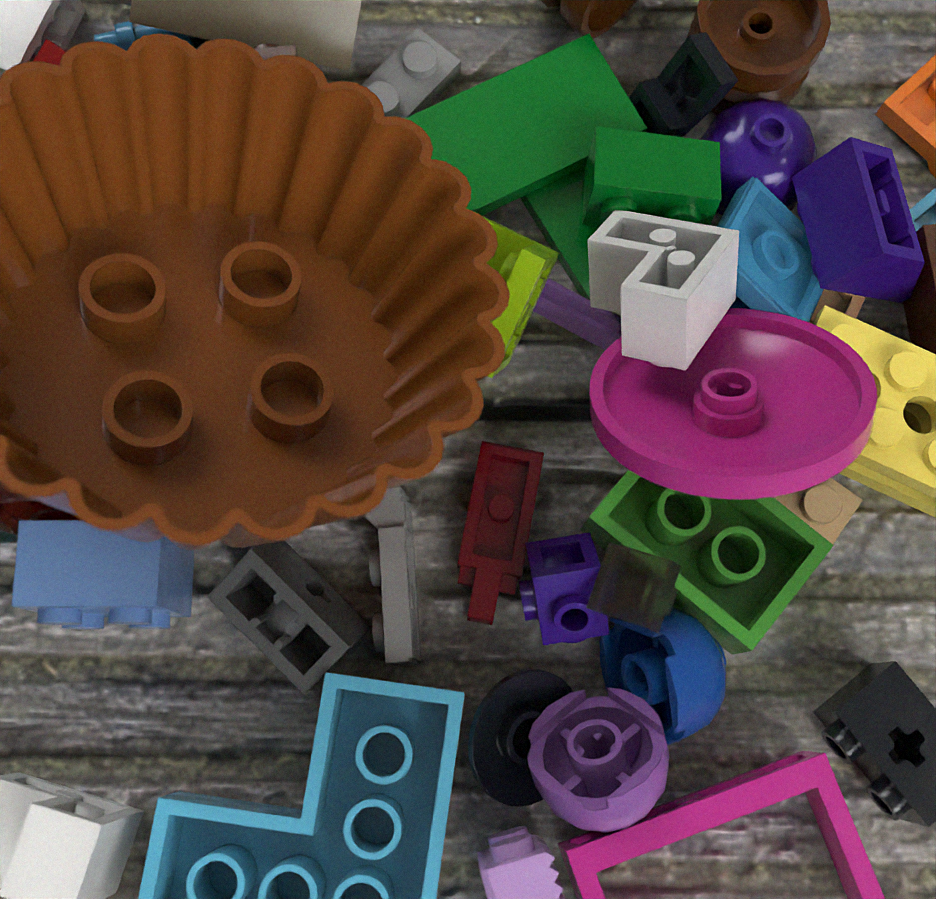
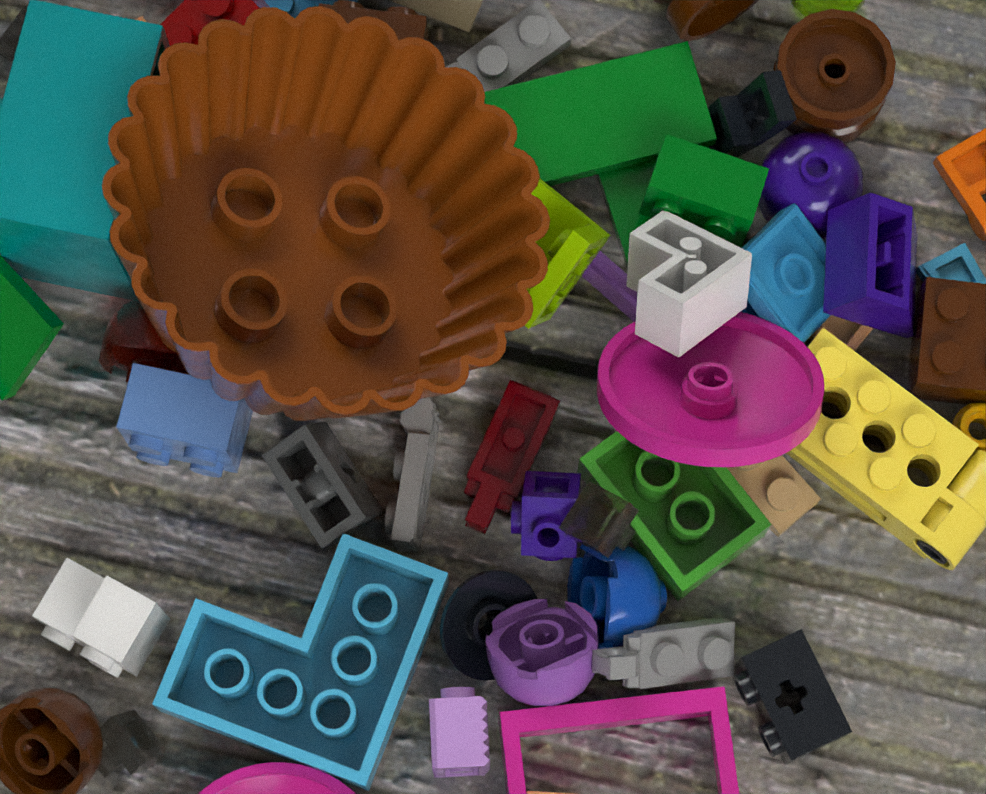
camera: 15 degrees right, 0 degrees up
none -> light grey hinge [592,617,735,689]

